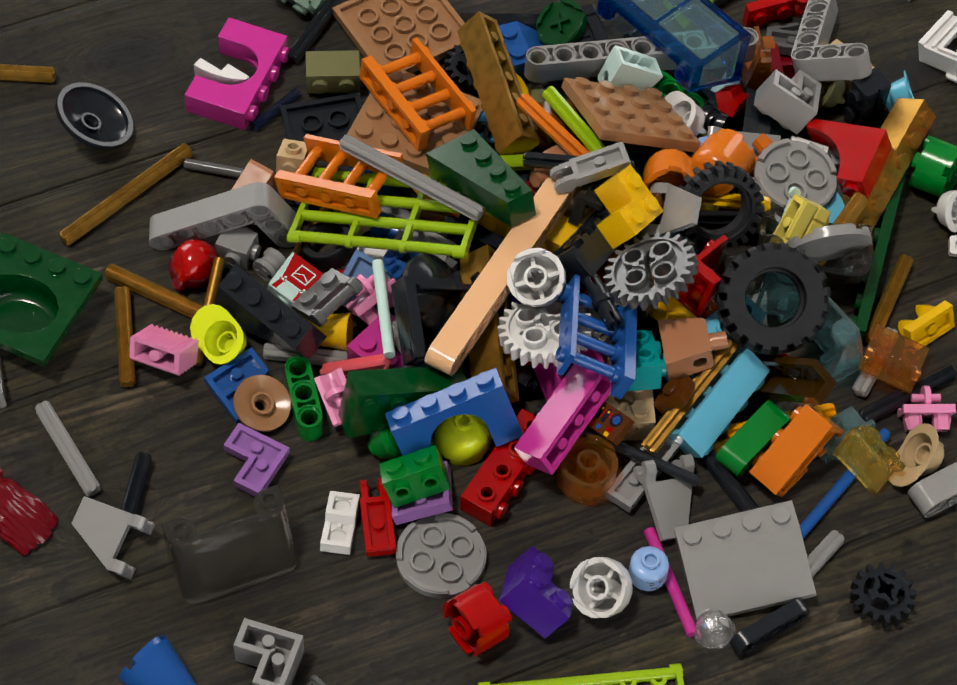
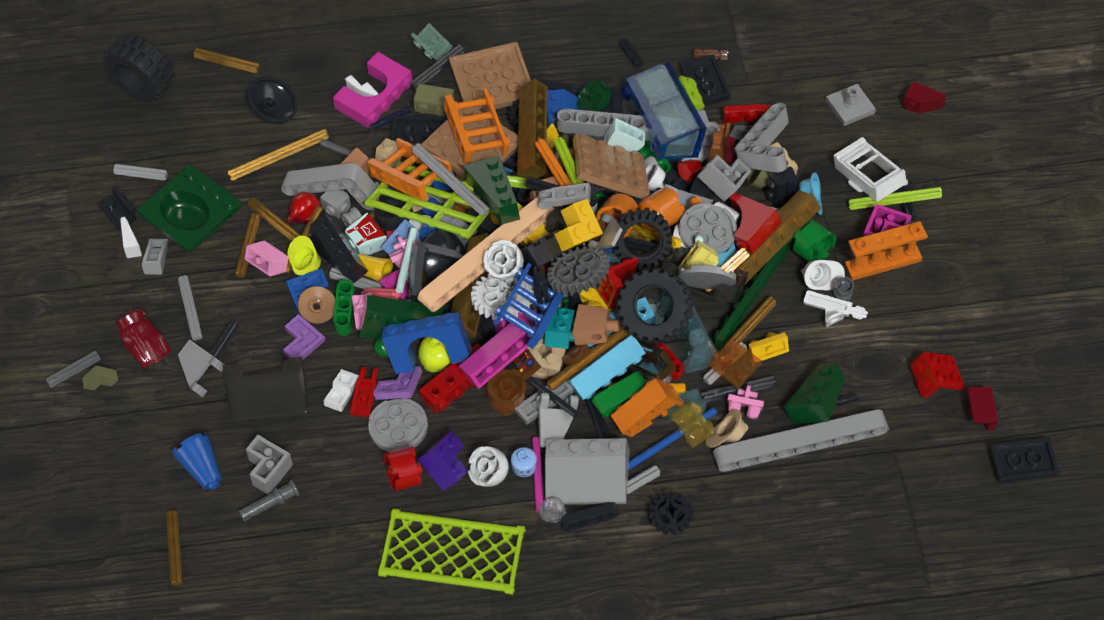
camera: 20 degrees right, 0 degrees up
dark grey plate [291,268,363,327] -> none
green brick [379,445,451,508] -> none

